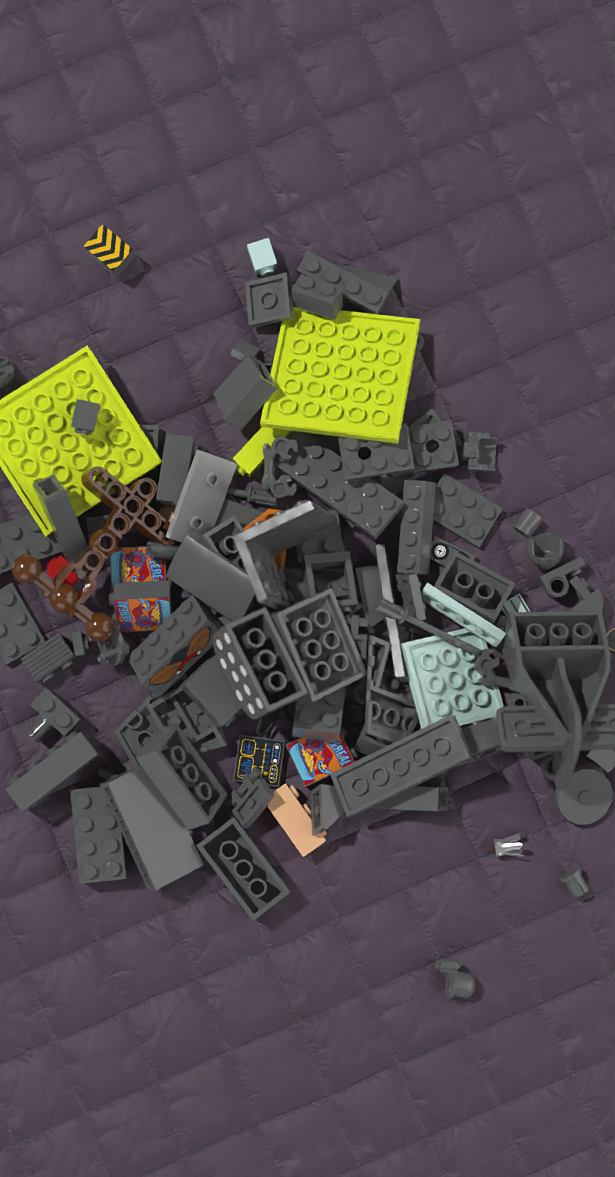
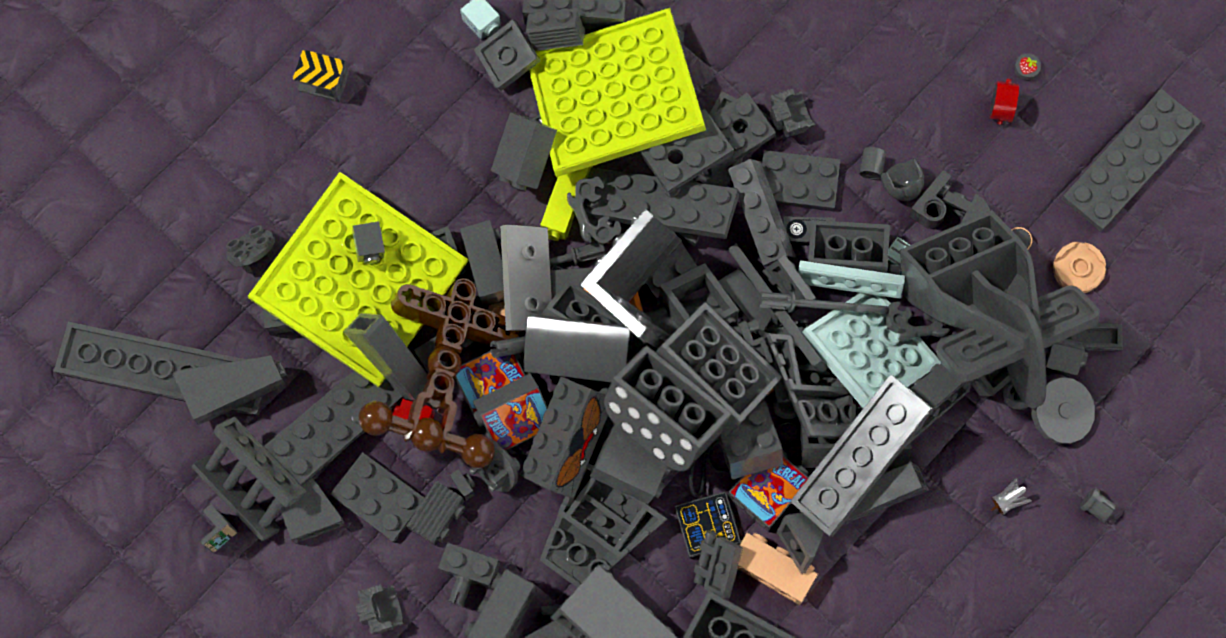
camera: 20 degrees left, 10 degrees down
dark grey brick [136,723,228,830] -> none
dark grey tile [230,339,260,361] -> none

